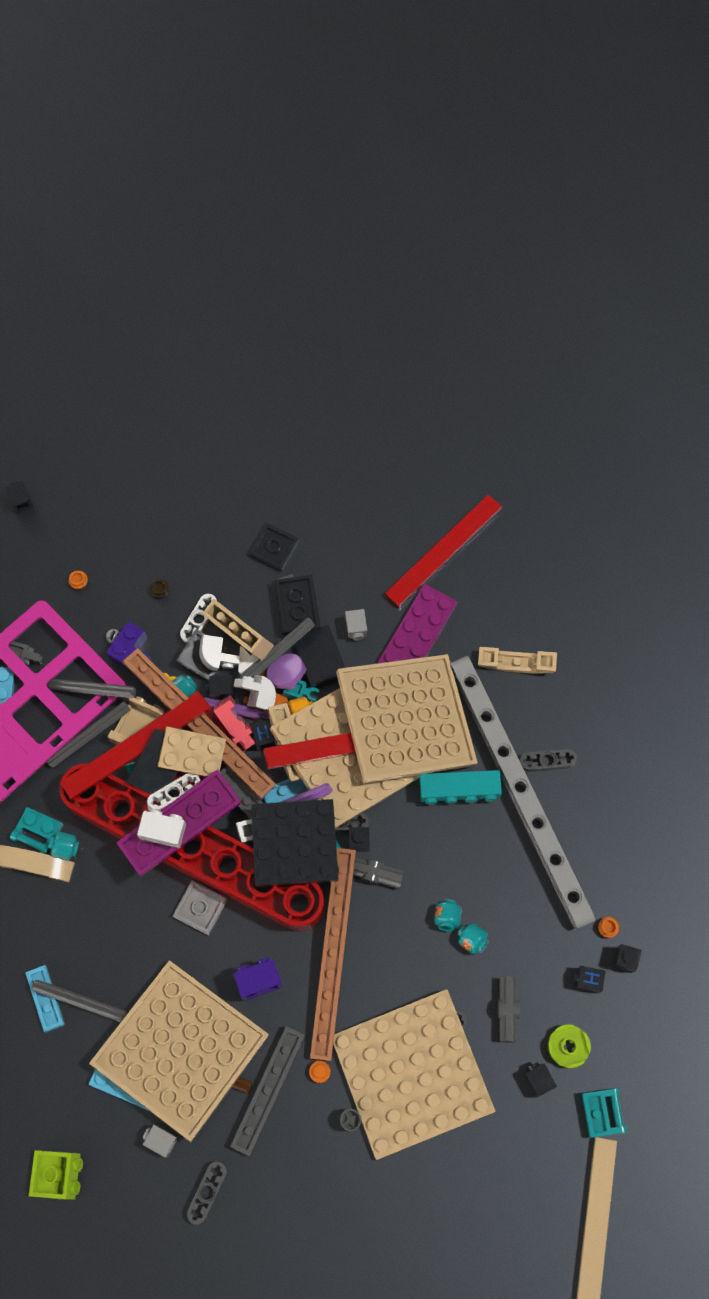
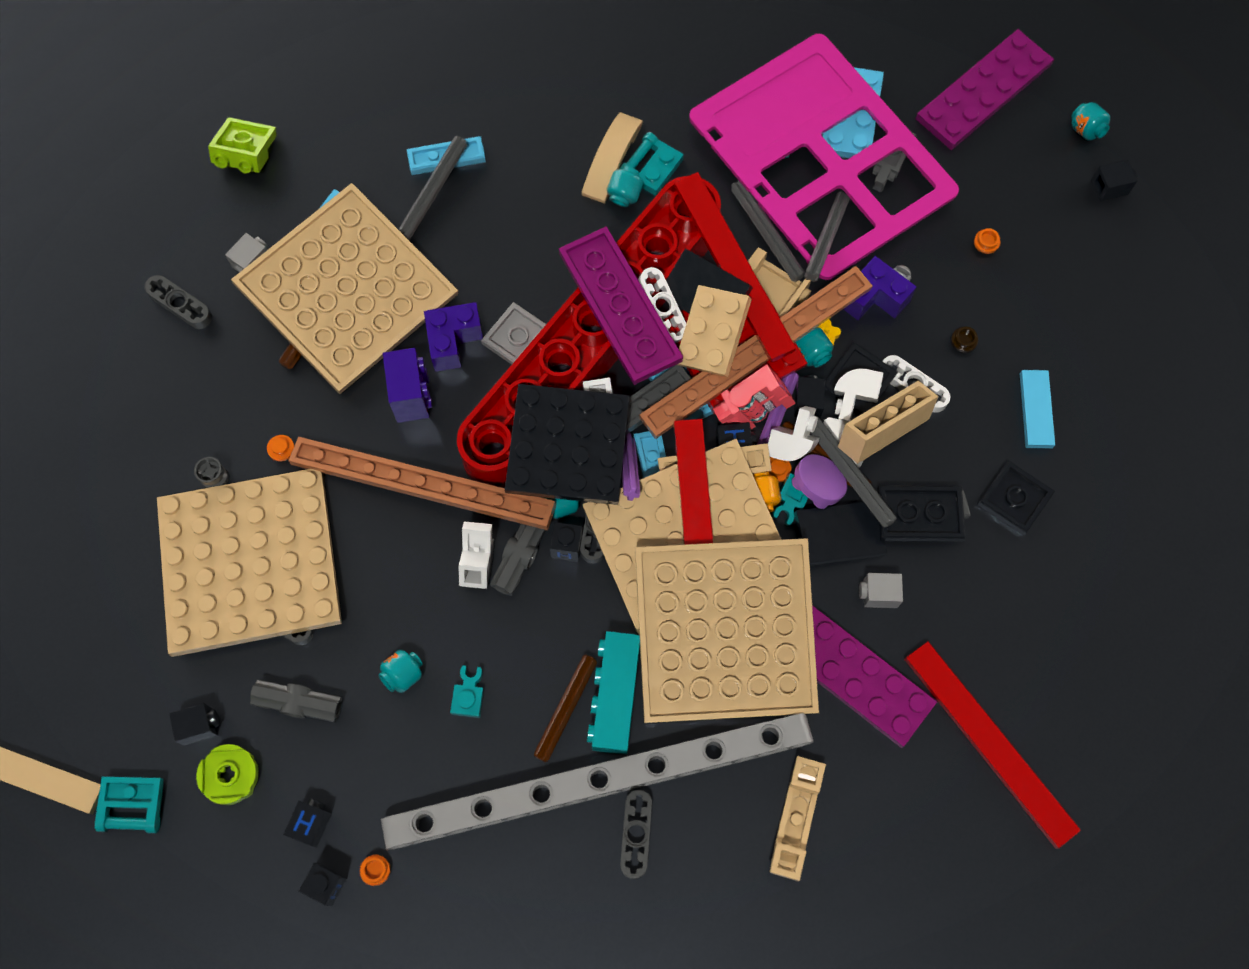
camera: 100 degrees right, 0 degrees up
white brick [137,809,186,848] -> none
dark grey plate [230,1026,305,1156] -> none
teal head [434,899,462,932] -> none
none -> dark purple brick [424,302,483,372]
none -> teal plate [450,665,484,718]
none -> white brick [459,522,494,589]
none -> reddish brown axle [534,655,597,762]
none -> medium azure tile [1020,370,1055,448]

